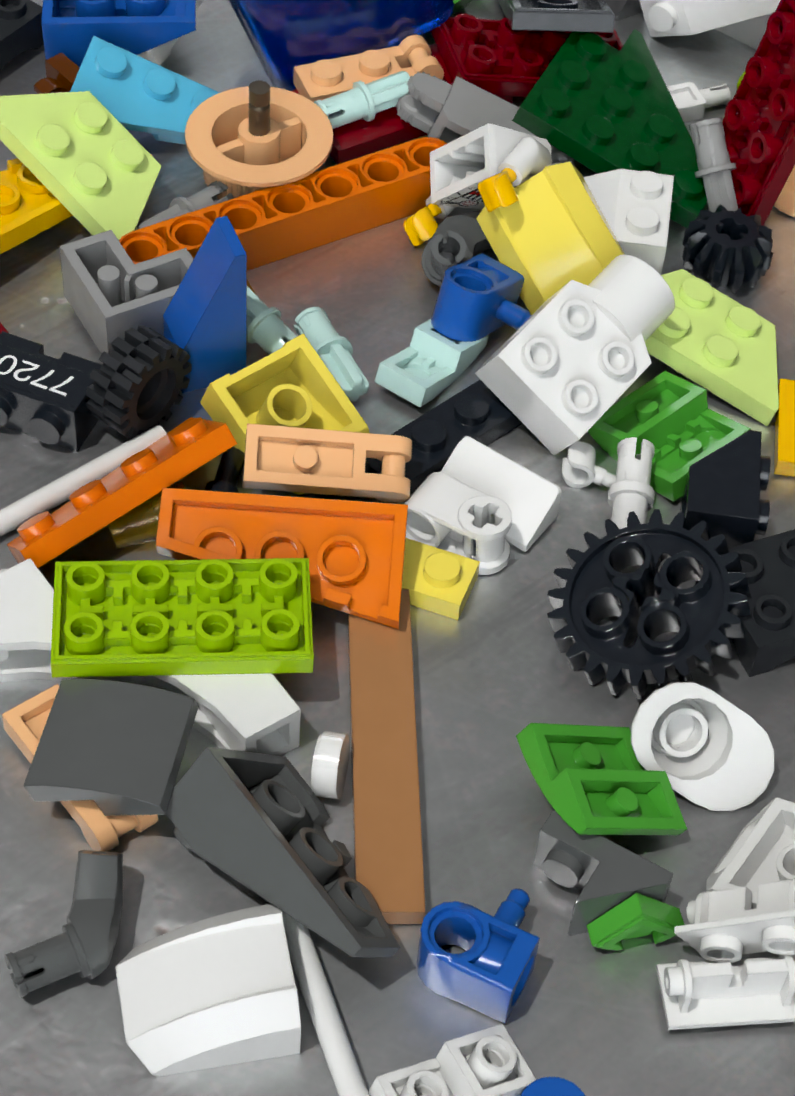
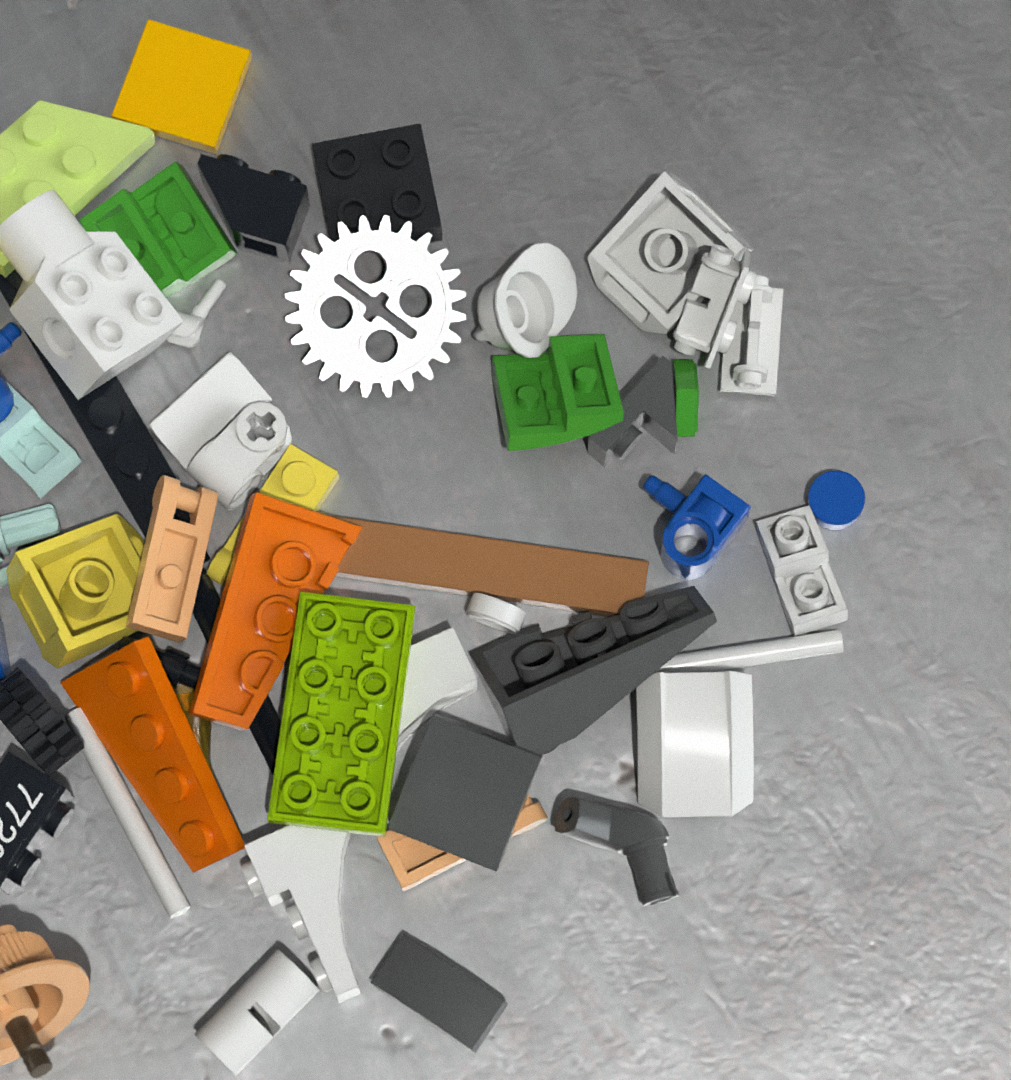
camera: 75 degrees left, 25 degrees up
white pin [608,437,655,529] -> none

